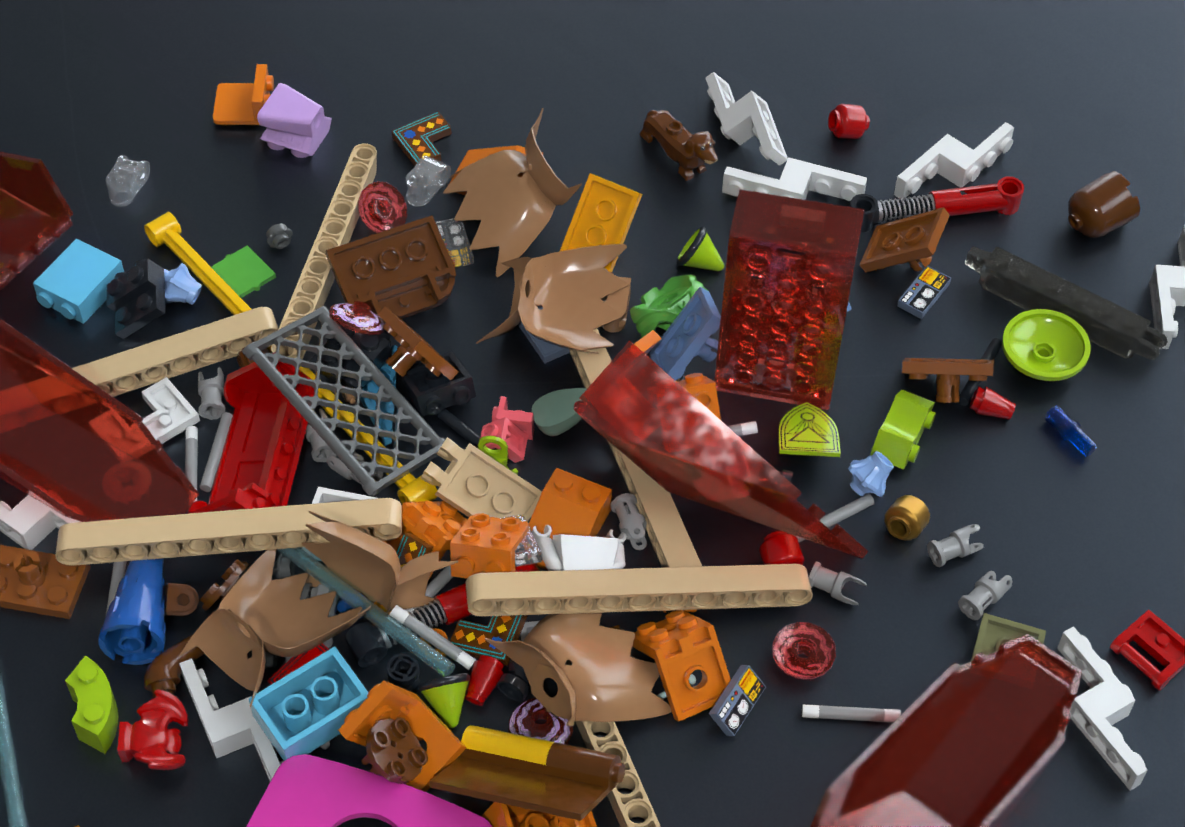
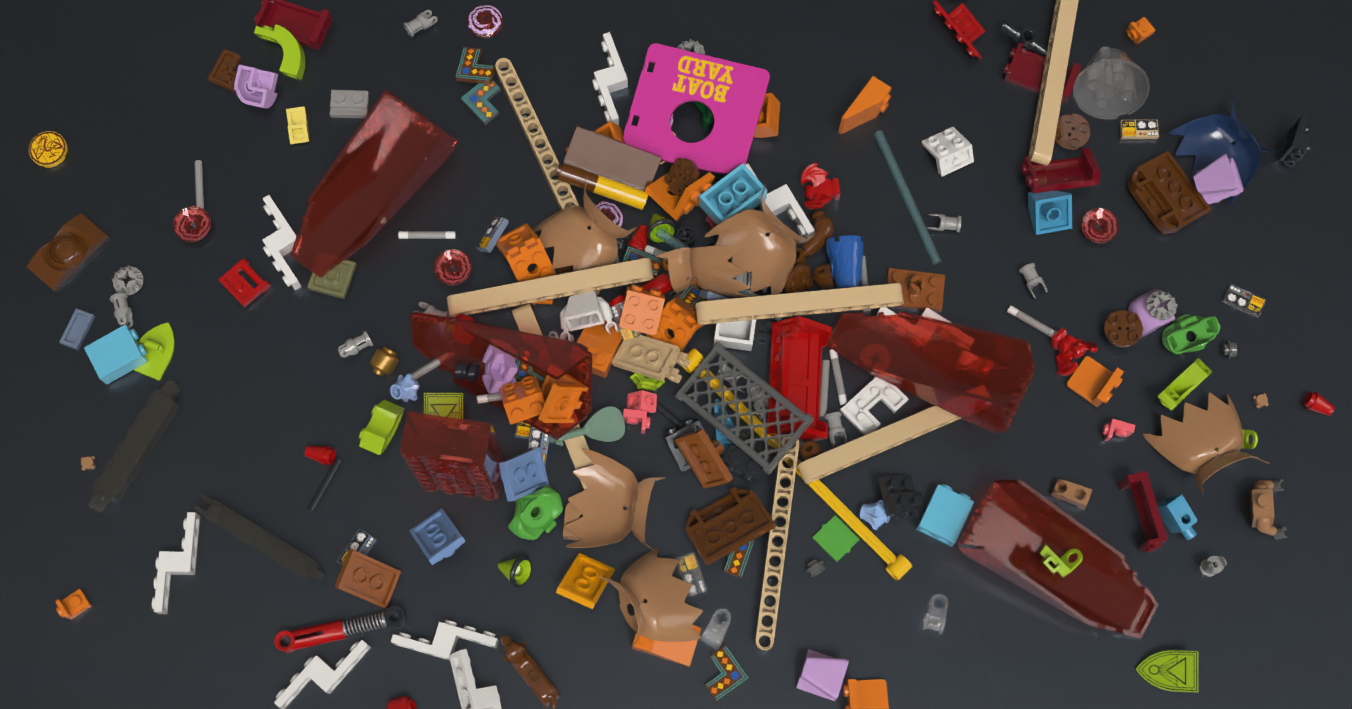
camera: 175 degrees right, 20 degrees up
lime brick [65,656,119,754] -> none
clear red dish [329,301,384,335] -> none
clear red dish [358,181,407,233] -> none
dark orange plate [902,358,994,403] -> none
light grey piece [958,571,1012,620] -> none
lime dish [1002,309,1091,381] -> none
clear blue axle [1045,405,1097,457] -> none
reddish brown cylinder [1068,171,1140,238] -> none

